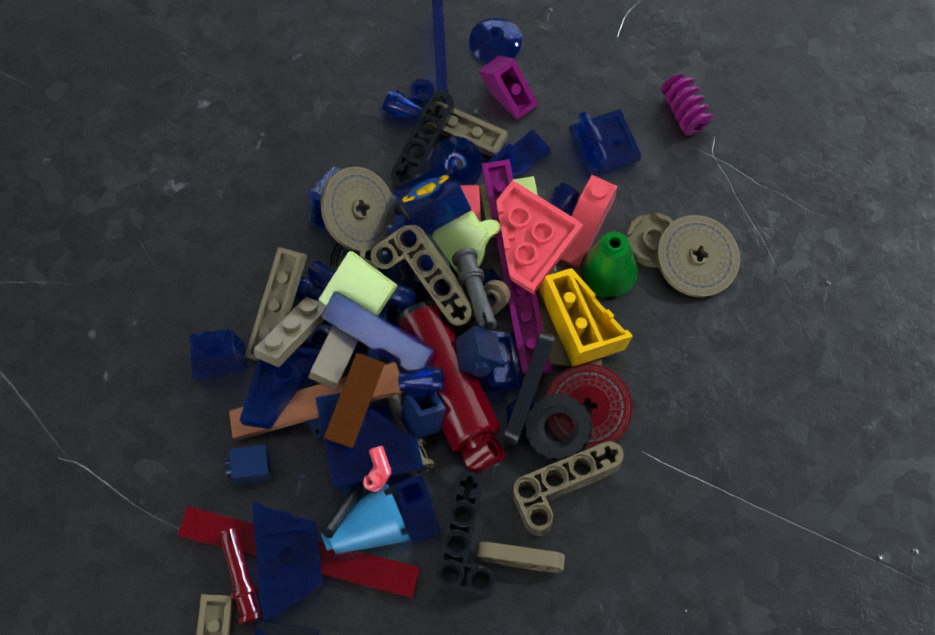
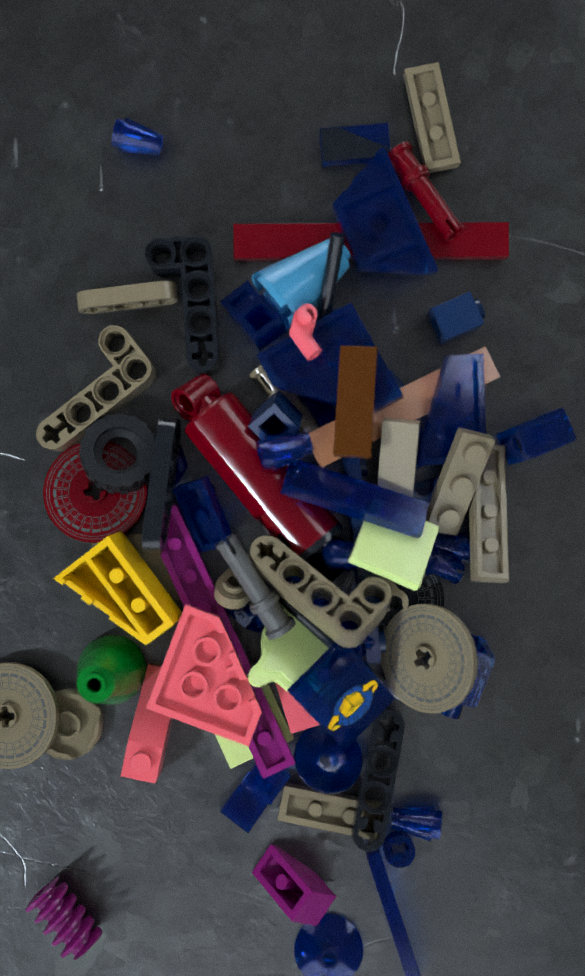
camera: 165 degrees right, 20 degrees up
dark blue brick [455,326,502,378] -> none
clear blue cone [549,182,580,214] -> none
clear blue plate [569,109,641,177] -> none

